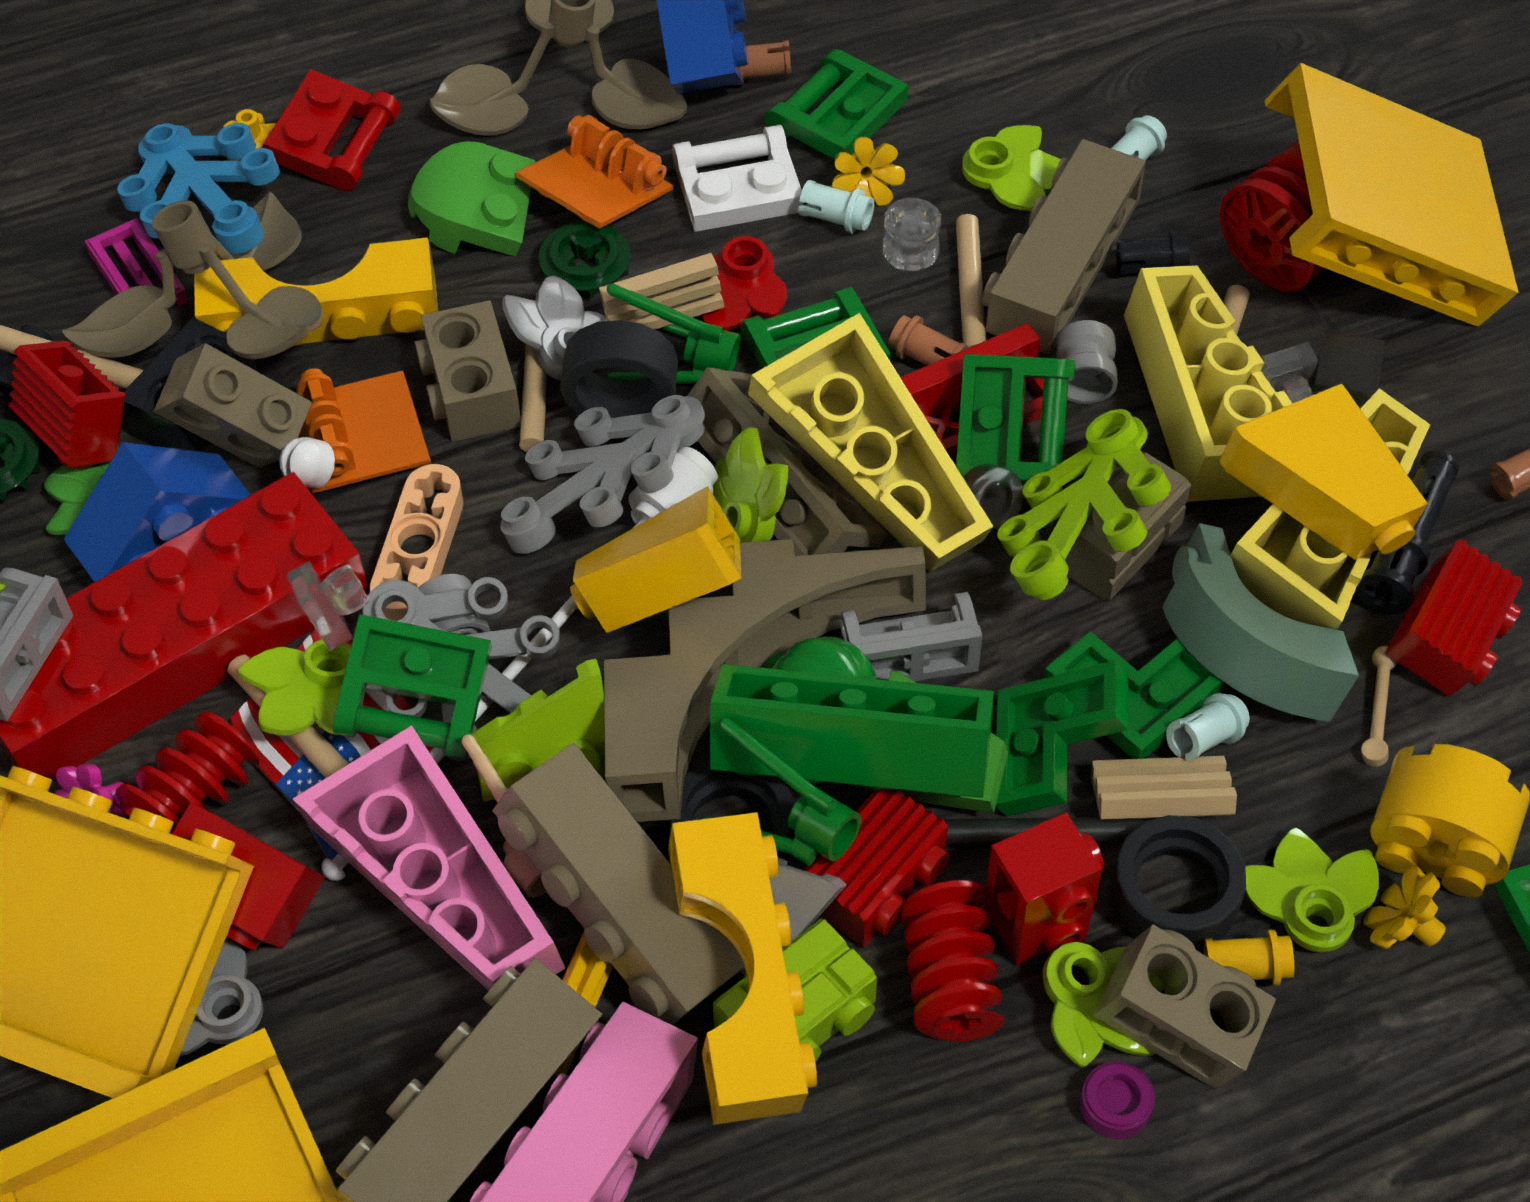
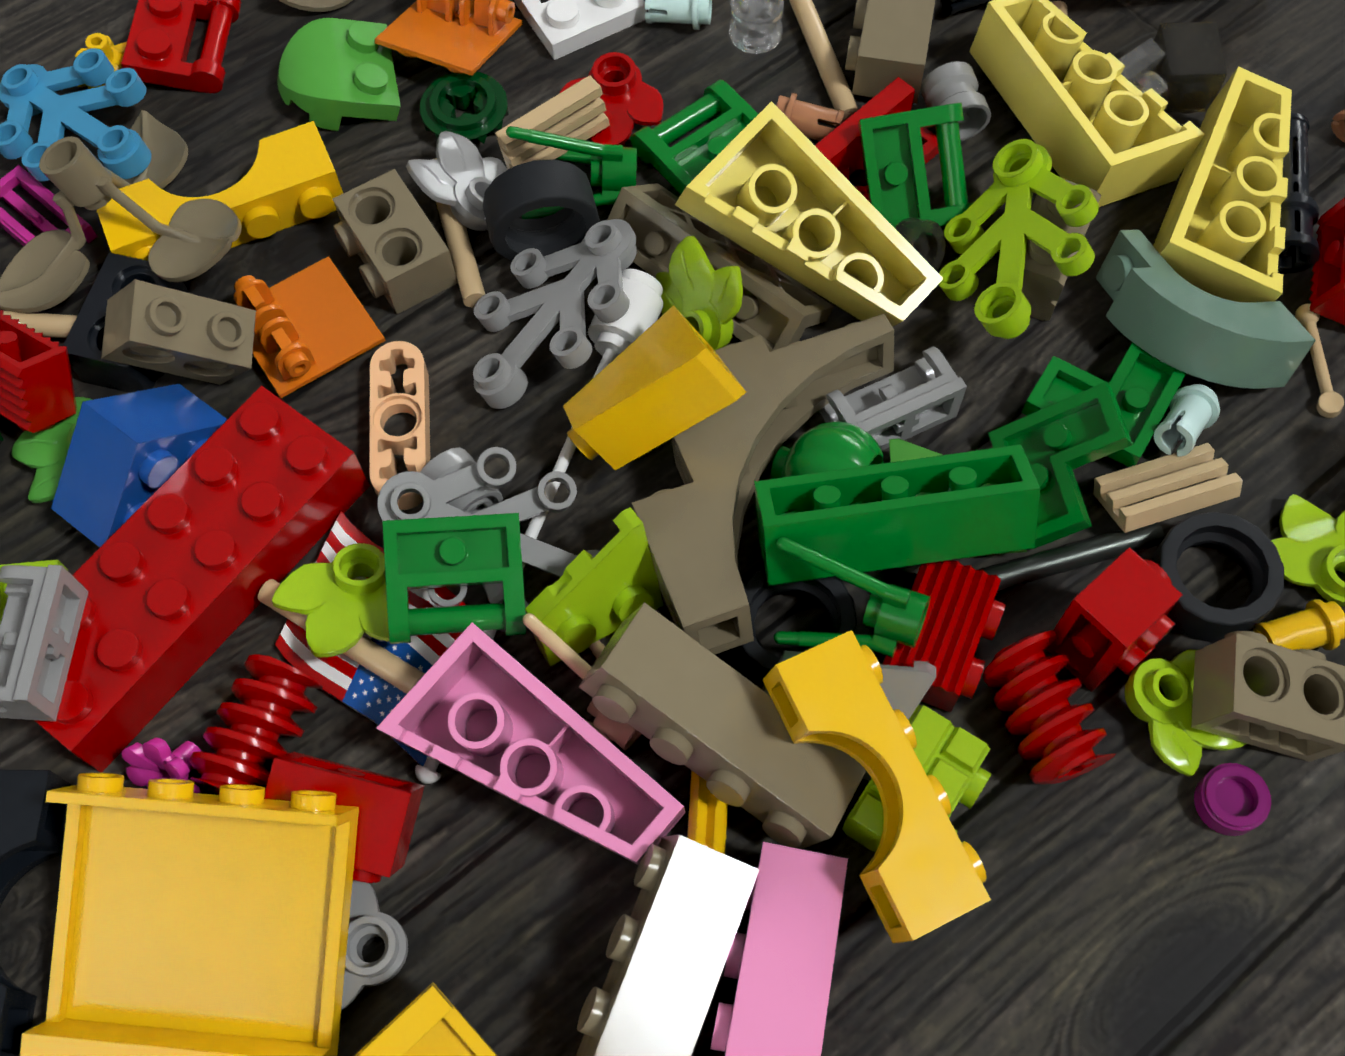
camera: 15 degrees left, 10 degrees up
white hinge [279,437,335,489] -> none
clear tile [287,561,370,651] -> none
yellow slope [1219,383,1428,560] -> none

